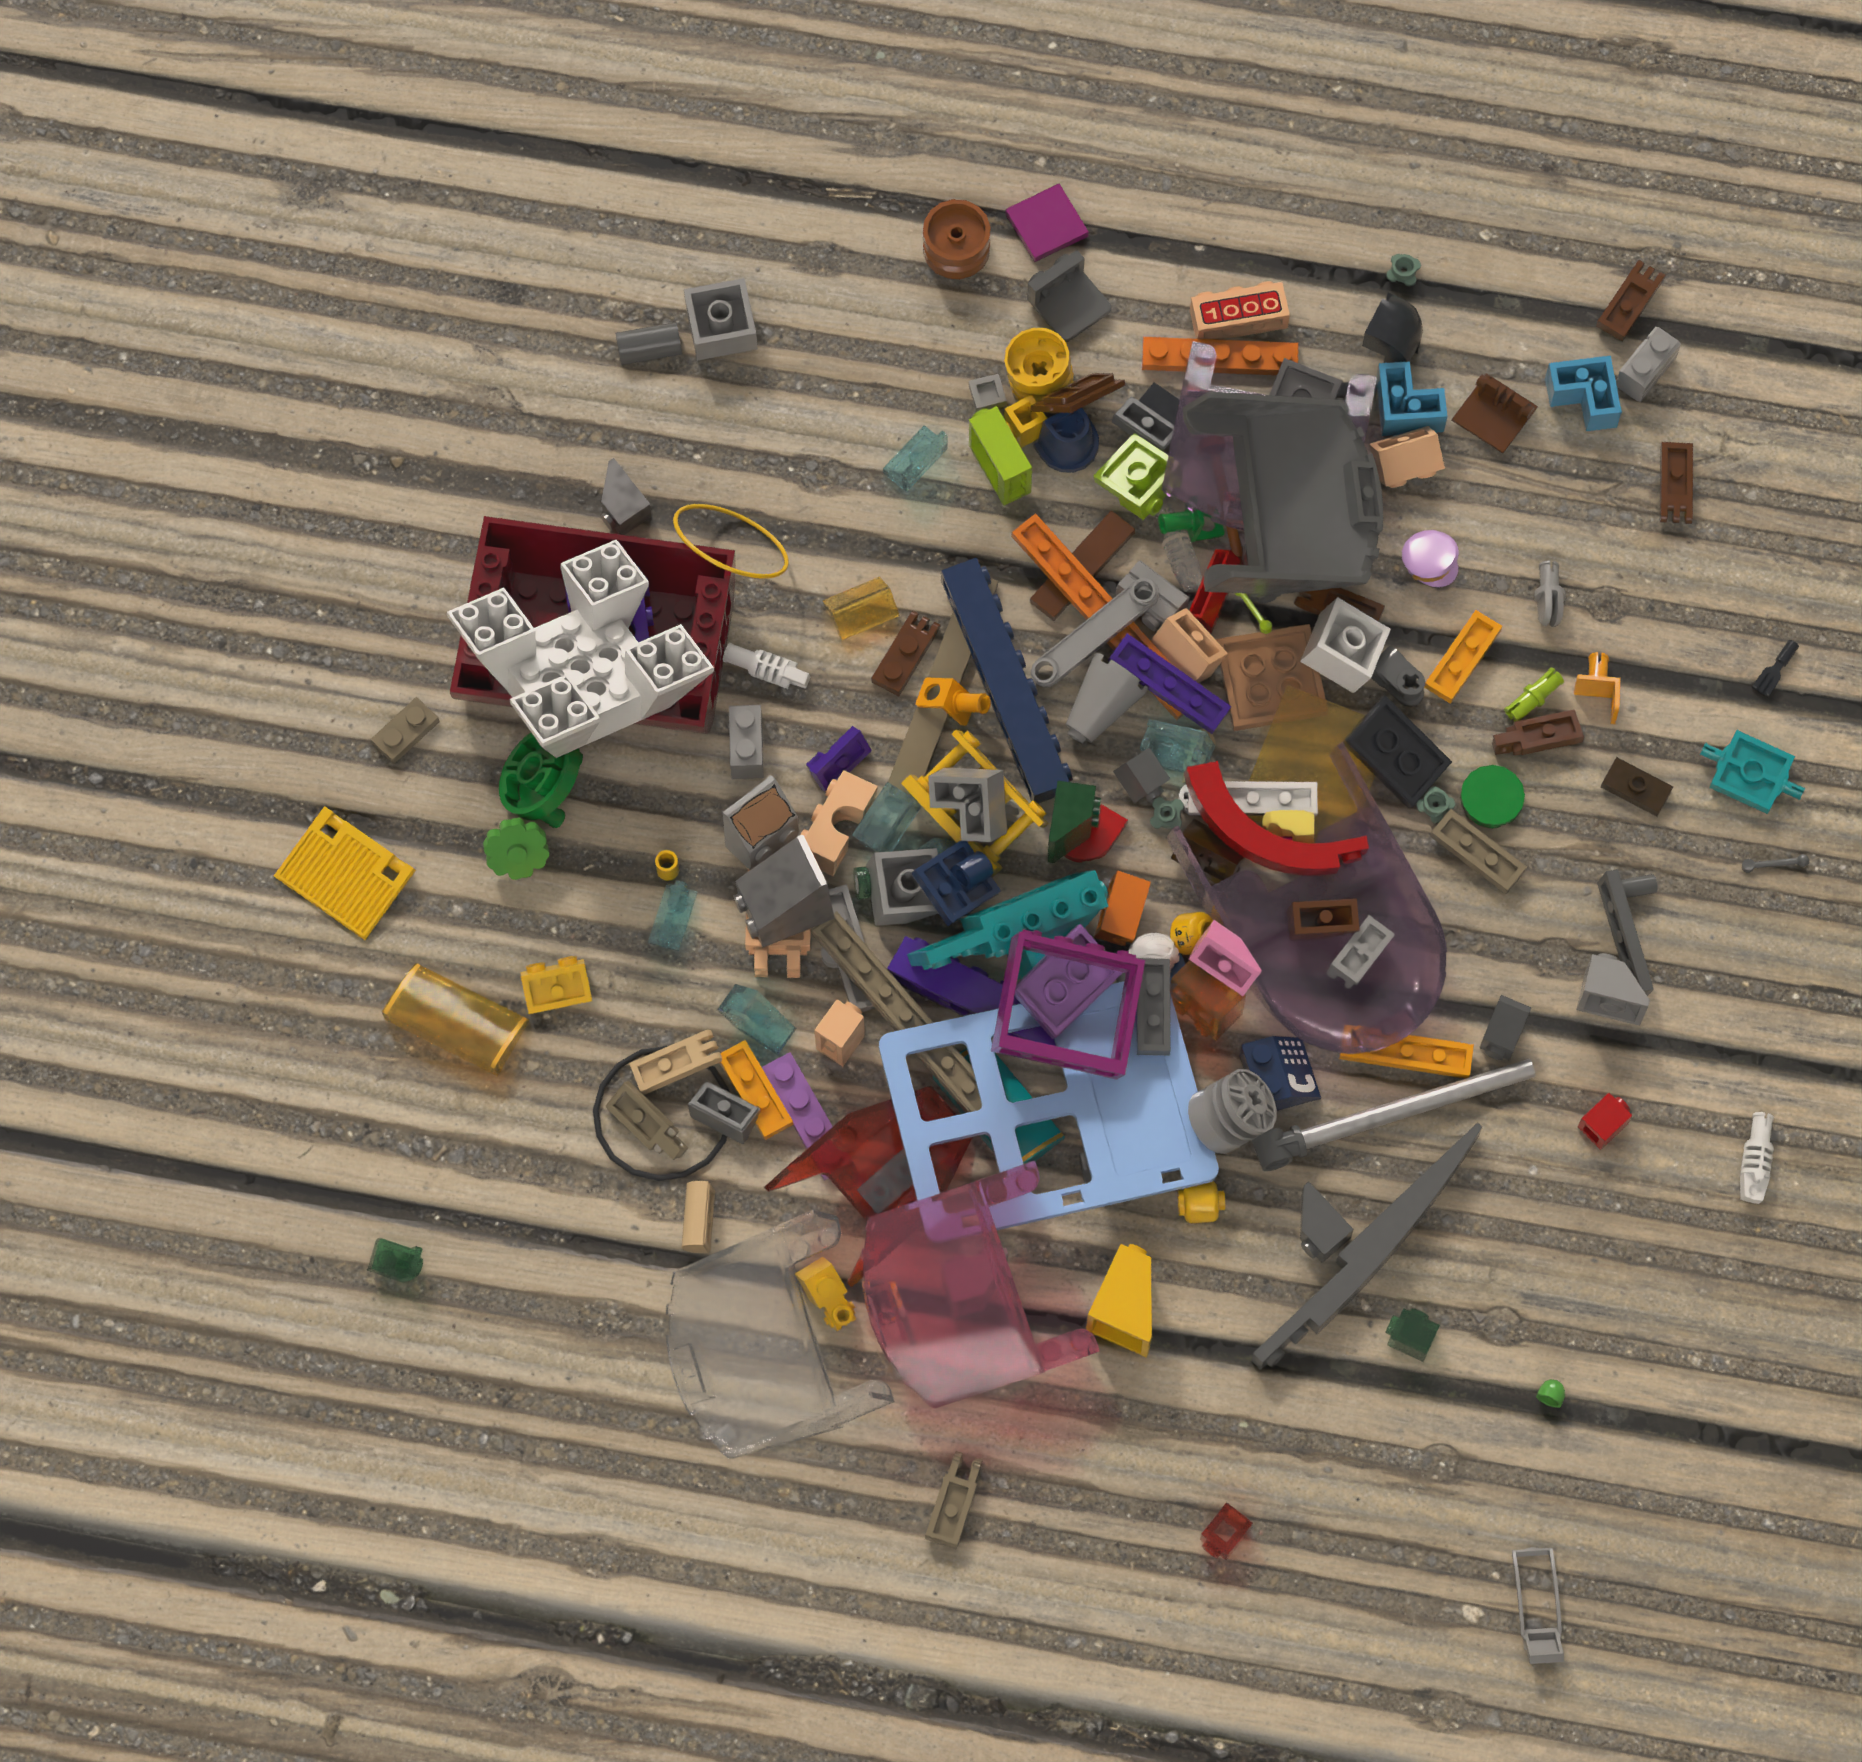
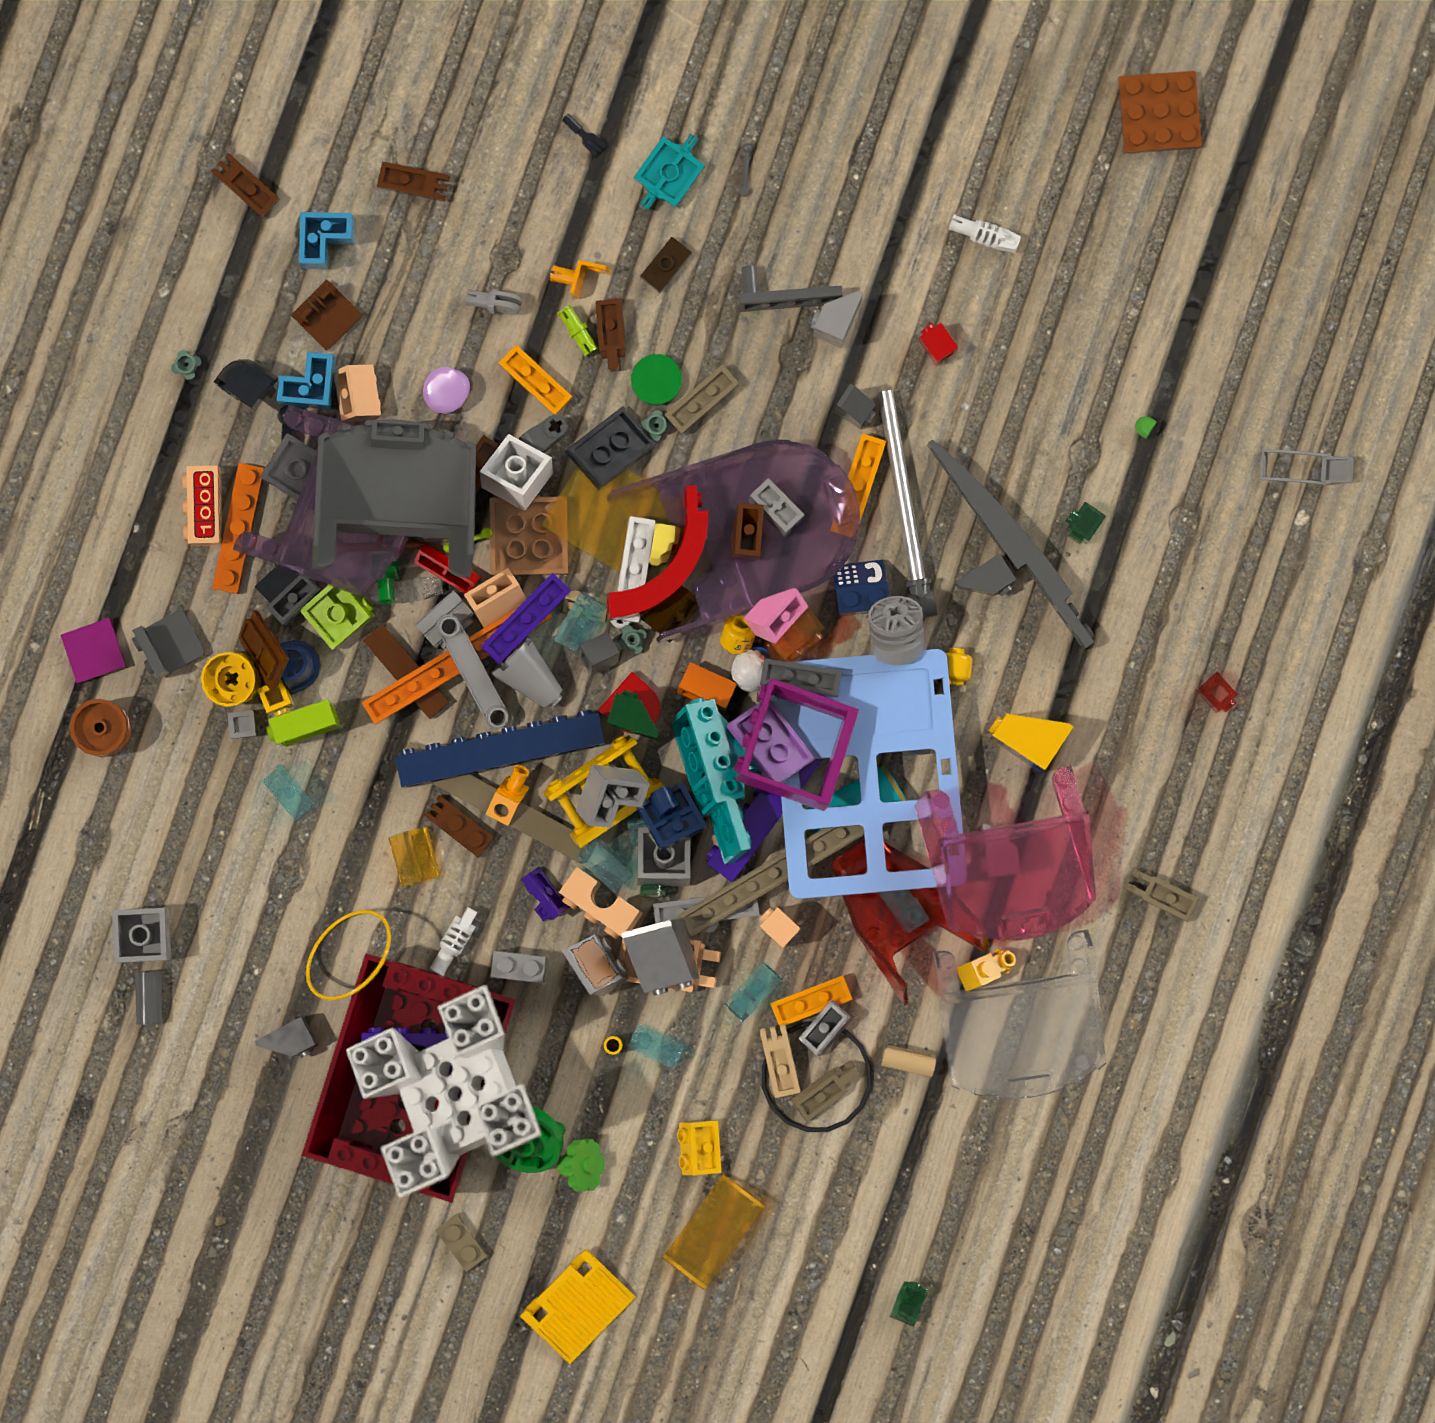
camera: 80 degrees left, 15 degrees up
medium lavender plate [762,1052,853,1181] -> none
light grey brick [1616,327,1681,402] -> none

